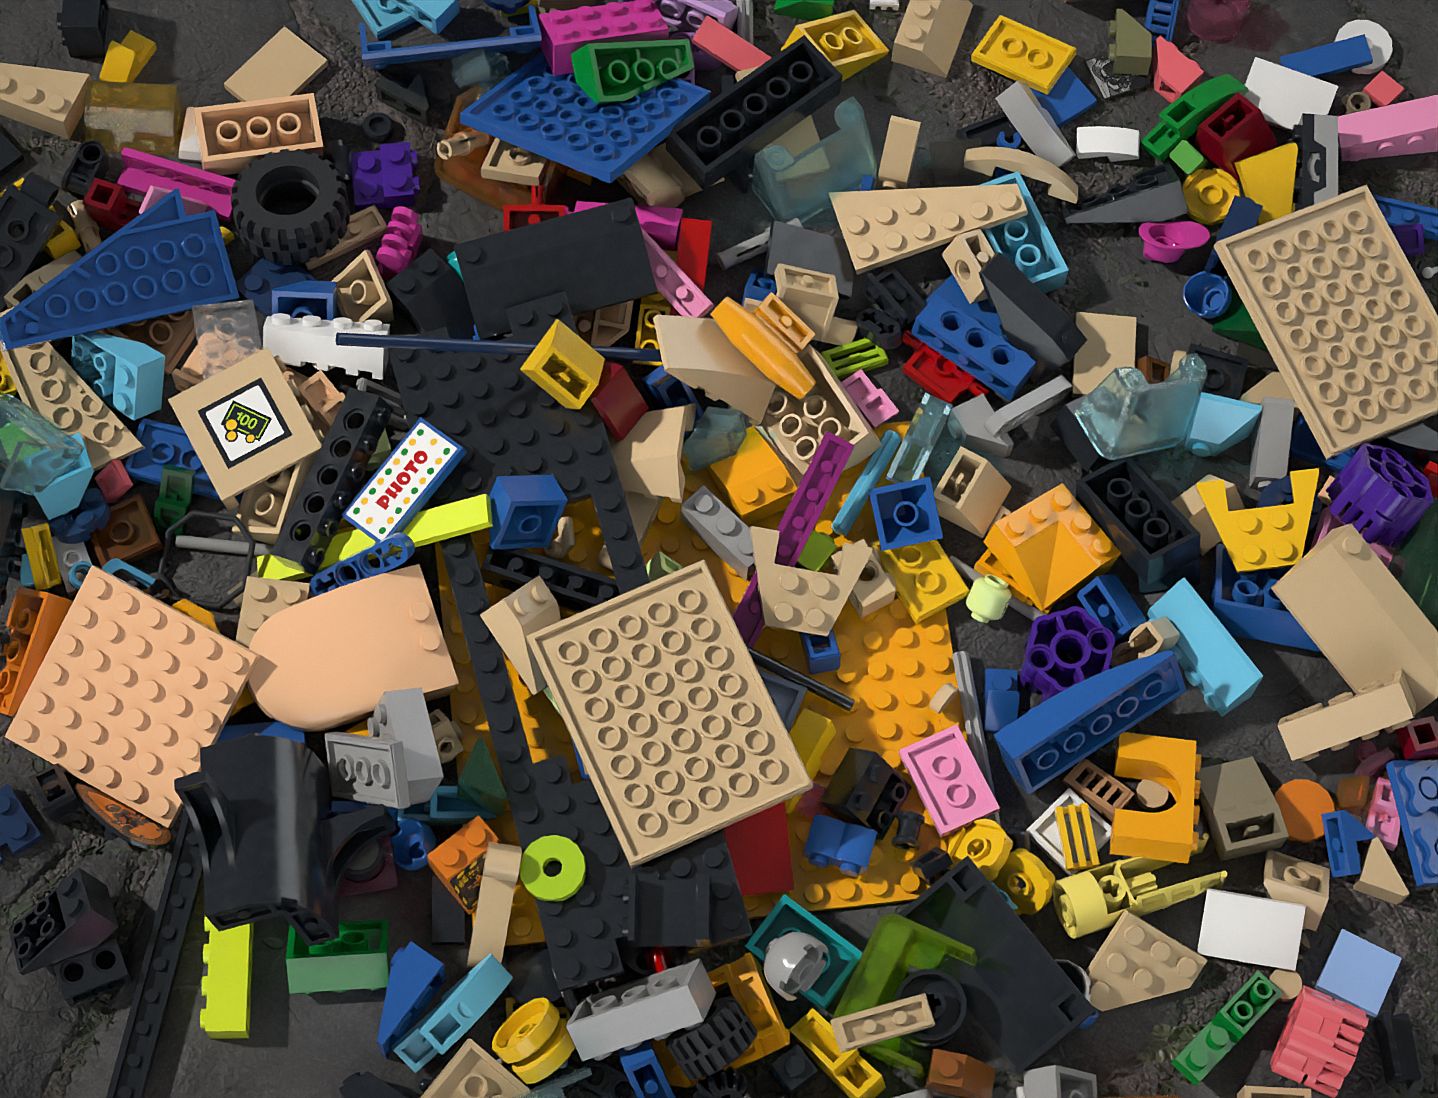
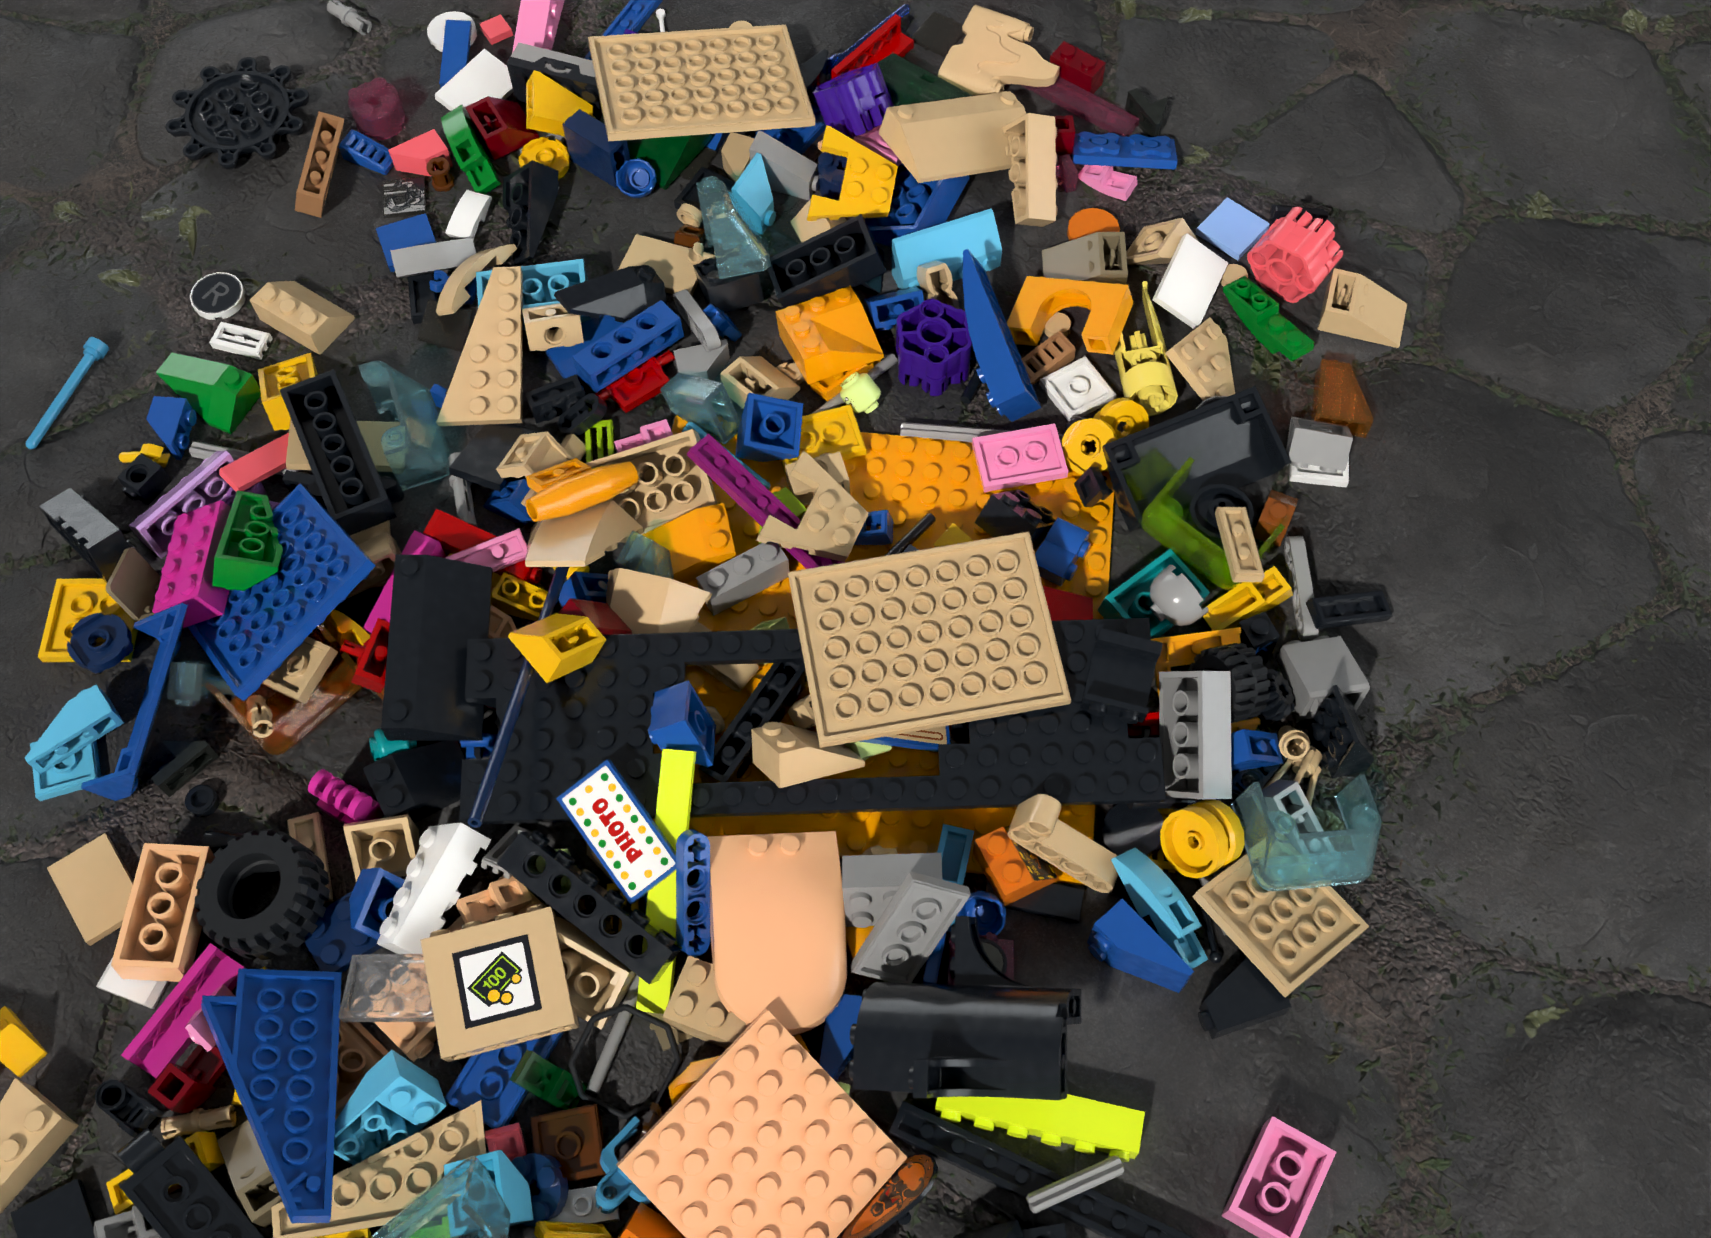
camera: 70 degrees left, 5 degrees down
clear yellow slope [84,80,181,155] -> none
green slope [286,919,390,995] -> none
dark purple plate [351,142,420,211] -> none
clear green slope [457,738,507,817] -> none
lime tile [520,835,586,902] -> none
tan slope [876,115,921,190] -> none
black bush [891,811,925,851] -> none
tan tile [929,682,958,714] -> none
yellow tile [971,15,1076,95] -> none
blue slope [984,668,1020,733] -> none
yellow tile [1054,803,1100,872] -> none
olive slope [1108,9,1152,75] -> none
dark pink piece [1139,221,1210,263] -> none
bright green slope [1169,140,1210,174] -> none
blue slope [1321,810,1376,878] -> none
clear orange slope [1334,775,1370,815] -> none
dark tan plate [1341,92,1371,115] -> none
tan slope [1353,837,1410,905] -> none
none -> yellow slope [324,609,370,649]
none -> reddish brown bush [426,157,455,192]
none -> blue plate [703,304,742,342]
none -> light grey axle [1026,1155,1125,1213]

